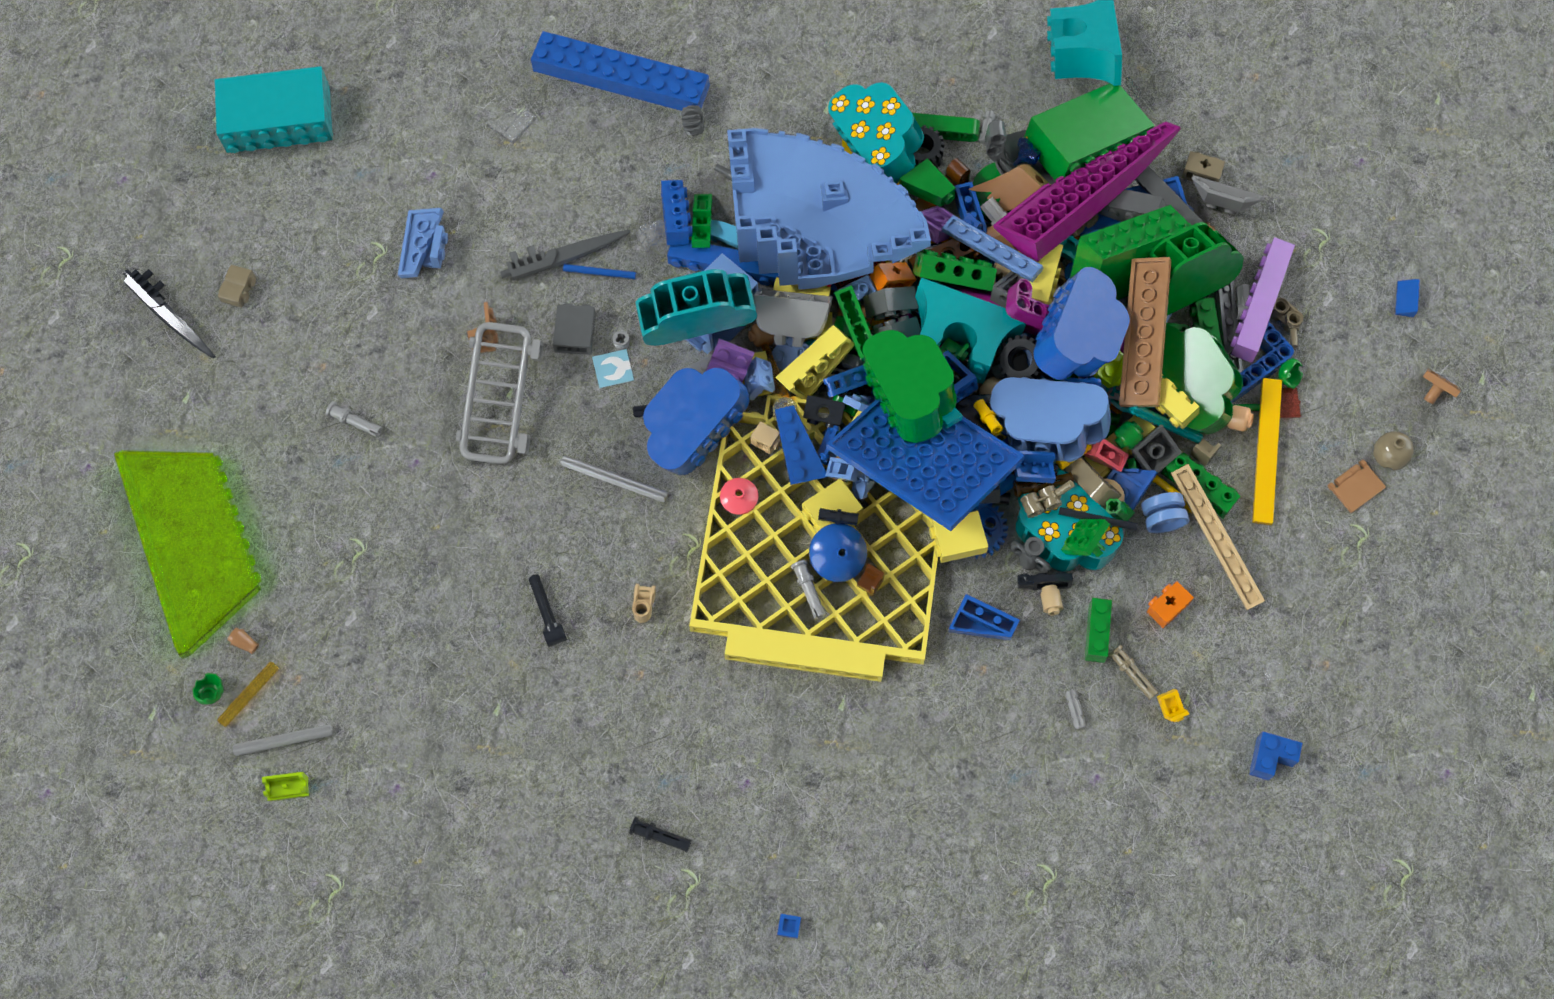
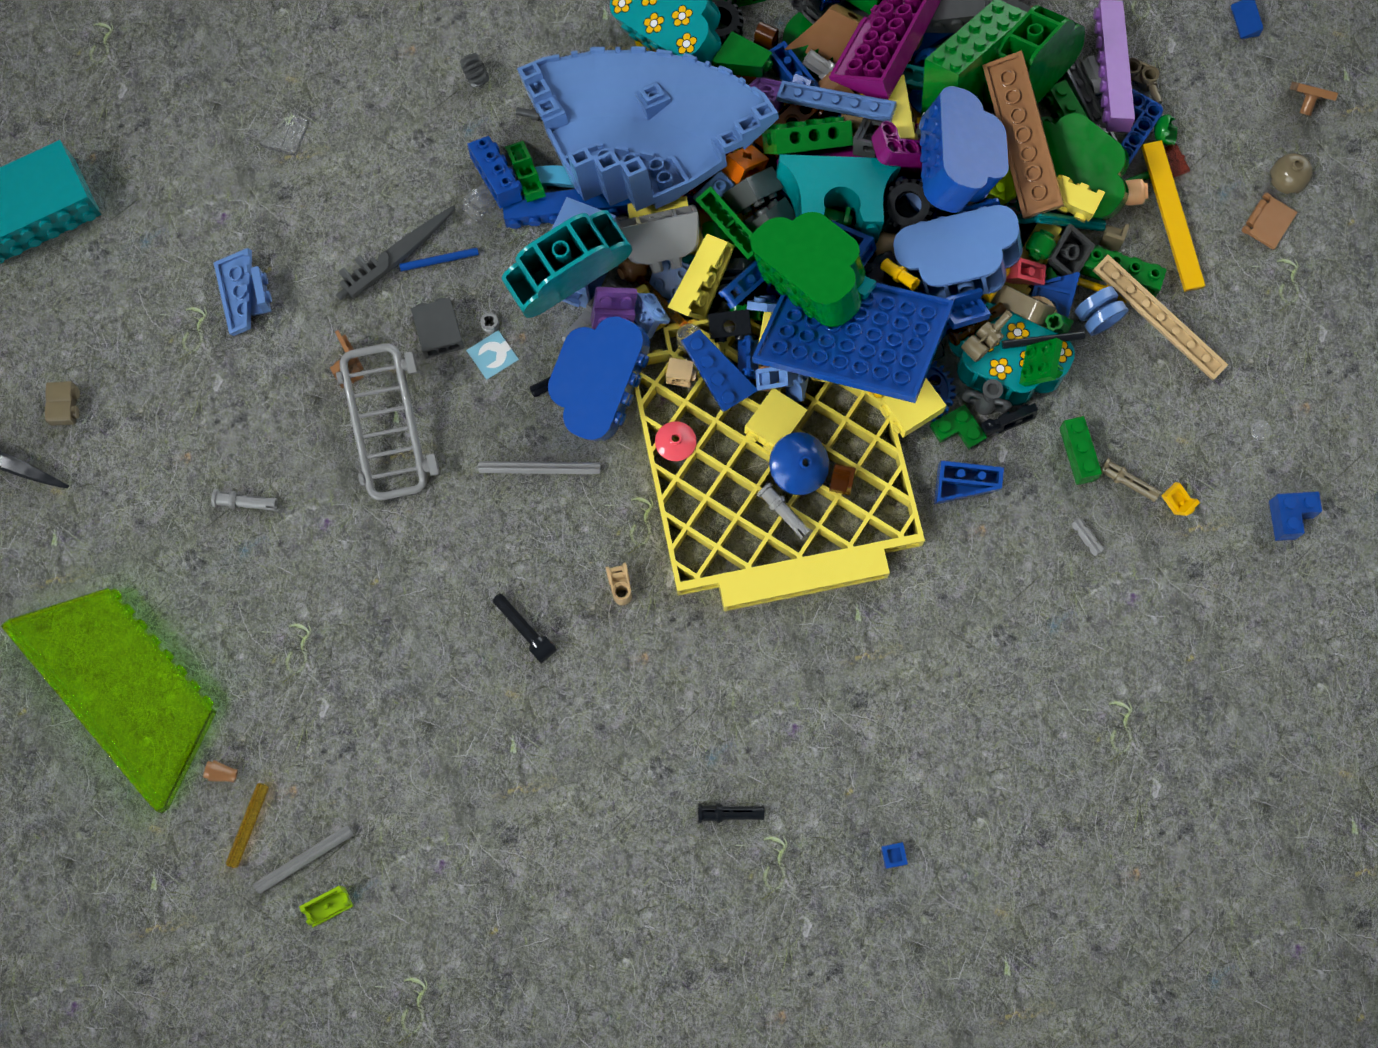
camera: 20 degrees left, 5 degrees up
green hair [192,673,224,705] -> none
blue brick [531,31,710,111] -> none
black pin [818,508,859,526] -> none
tan brick [1040,585,1063,616] -> none
orange brick [1147,581,1194,629] -> none
none -> green plate [929,404,987,450]

